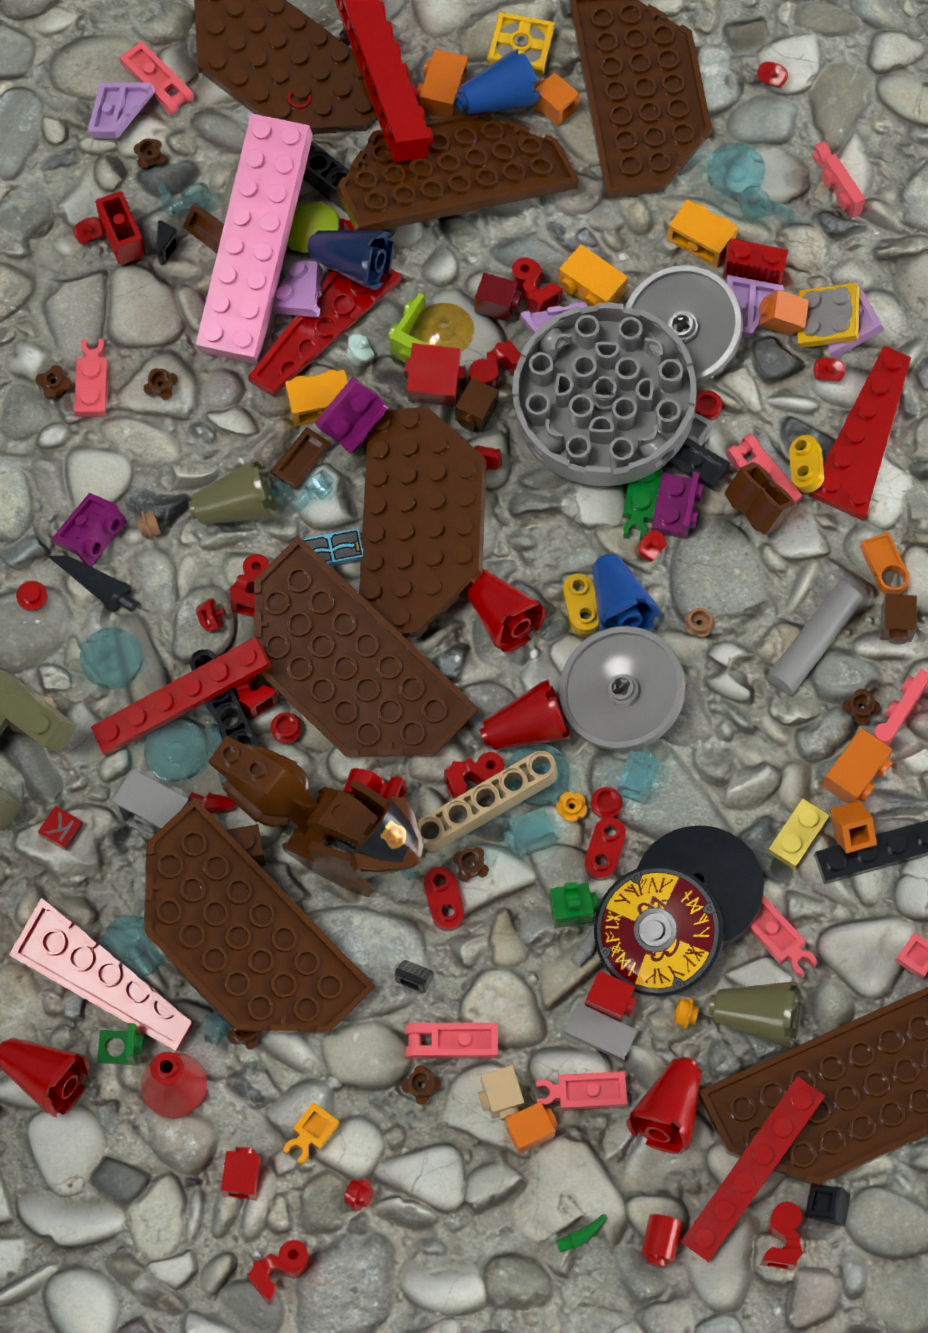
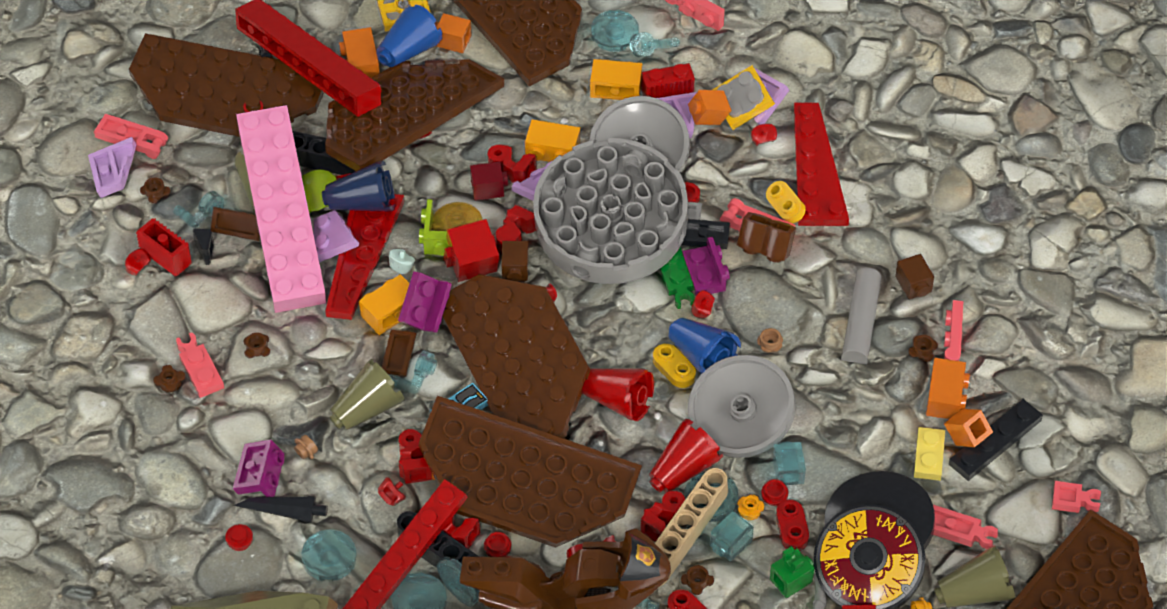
camera: 25 degrees left, 15 degrees down
orange piece [860,532,909,594] -> none

